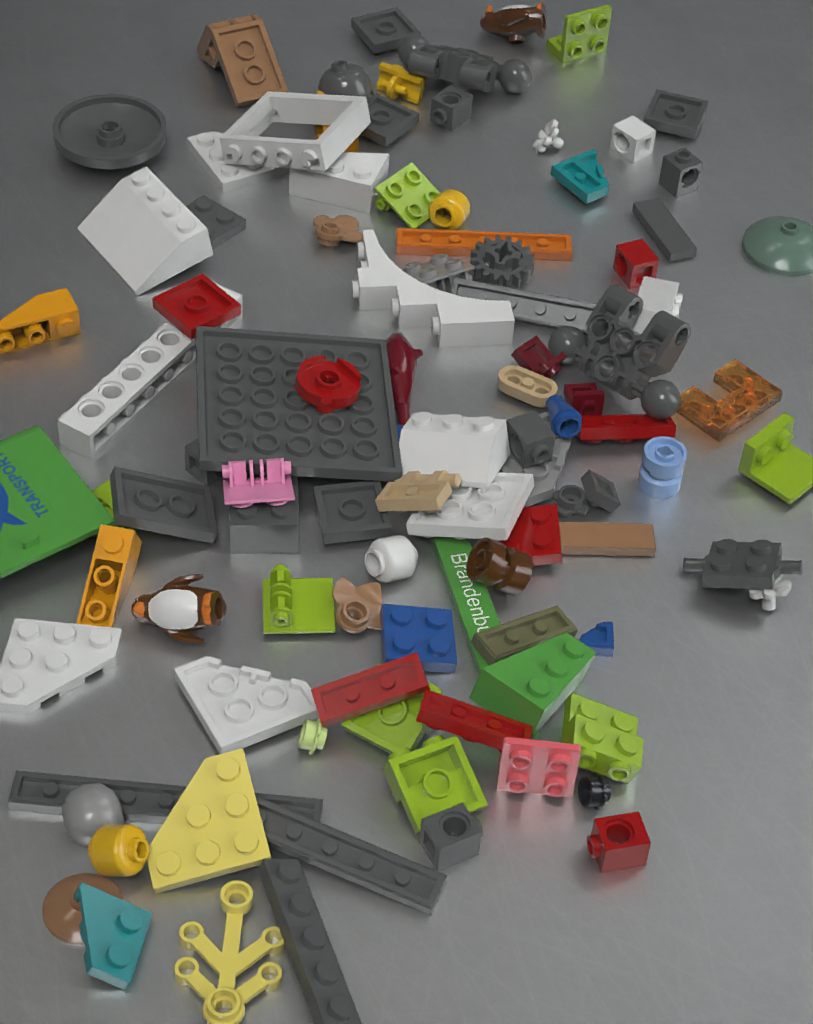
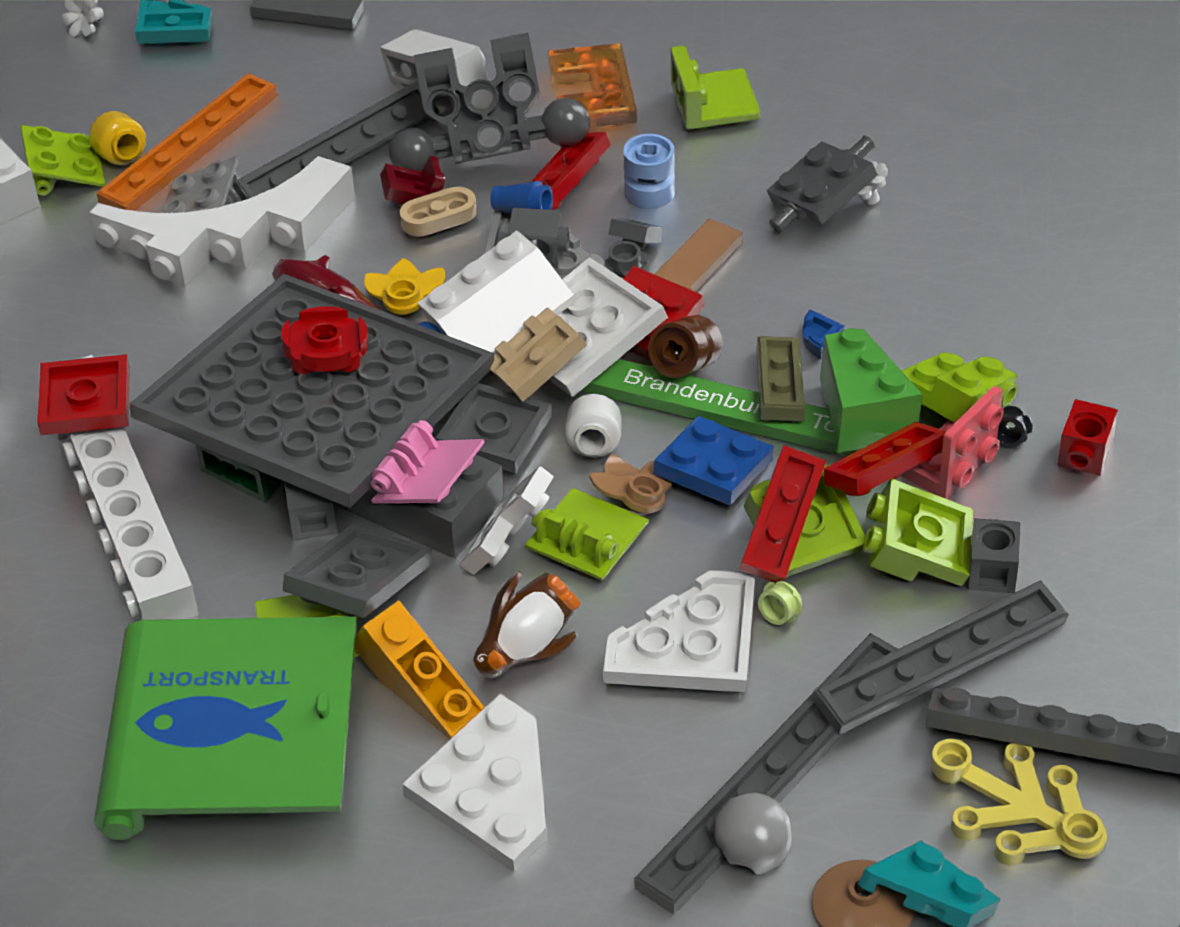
camera: 50 degrees left, 0 degrees up
yellow head [88,824,149,877] -> none
light yellow plate [147,748,272,894] -> none
medium nougat plate [313,215,362,247] -> none
dark grey gear [470,235,535,288] -> none
dark red bracket [563,383,605,416] -> none
red brick [613,239,659,289] -> none
none -> yellow plate [364,258,446,315]
none -> white plate [459,466,554,576]

